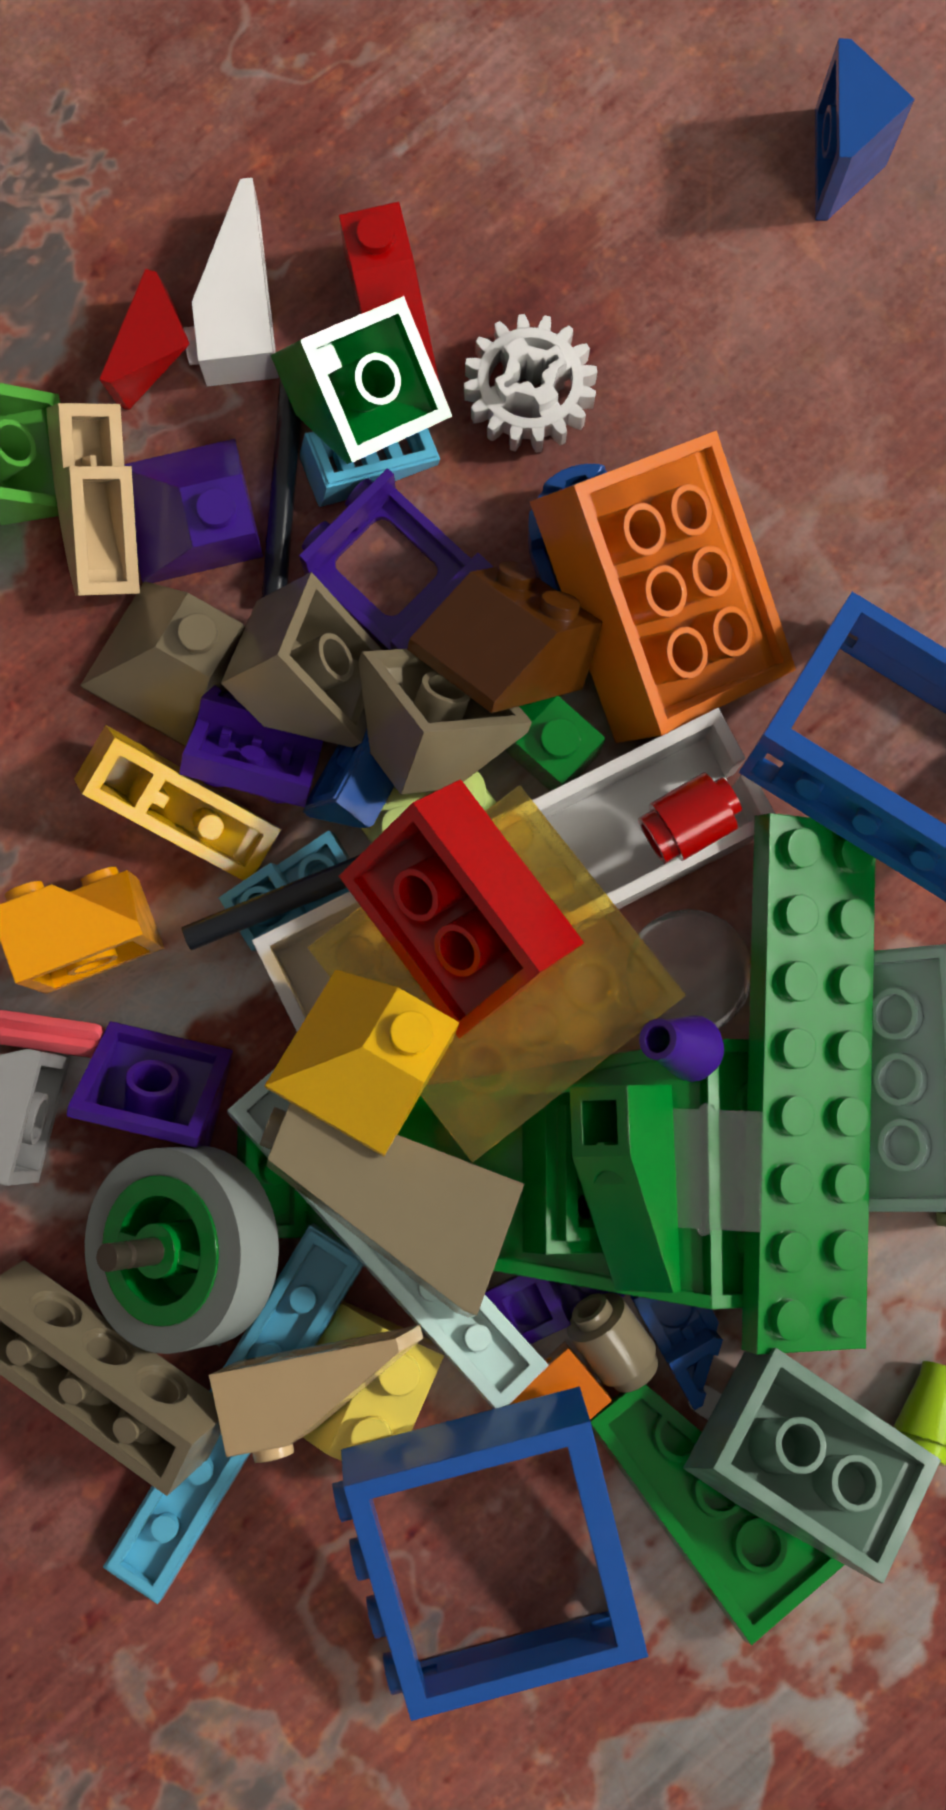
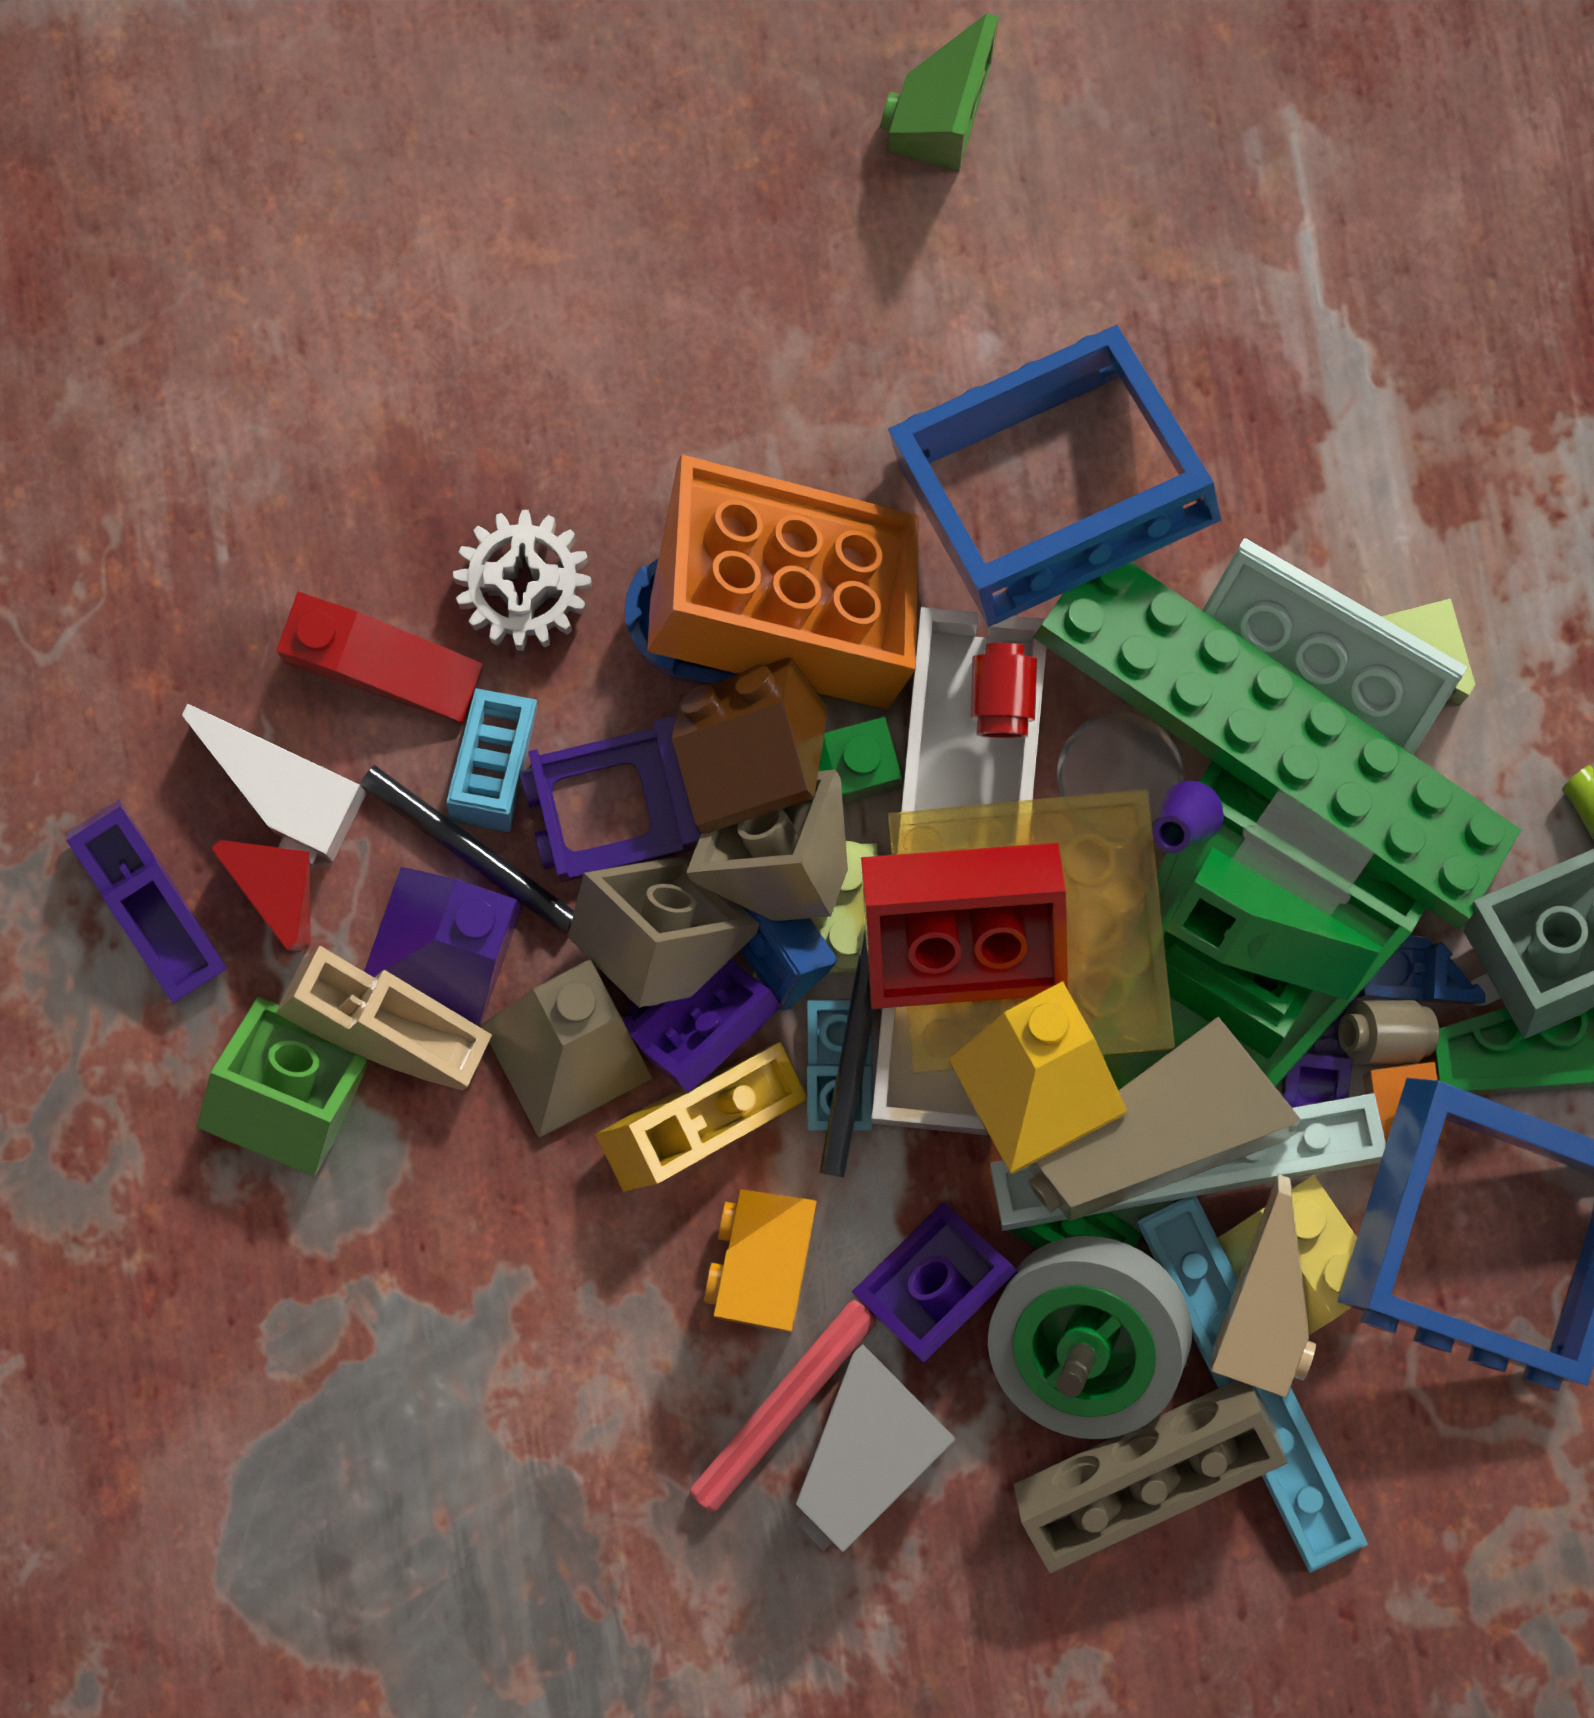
camera: 55 degrees left, 0 degrees up
green slope [270,297,452,464] -> none
blue slope [815,38,915,221] -> none
none -> dark purple slope [65,799,227,1003]

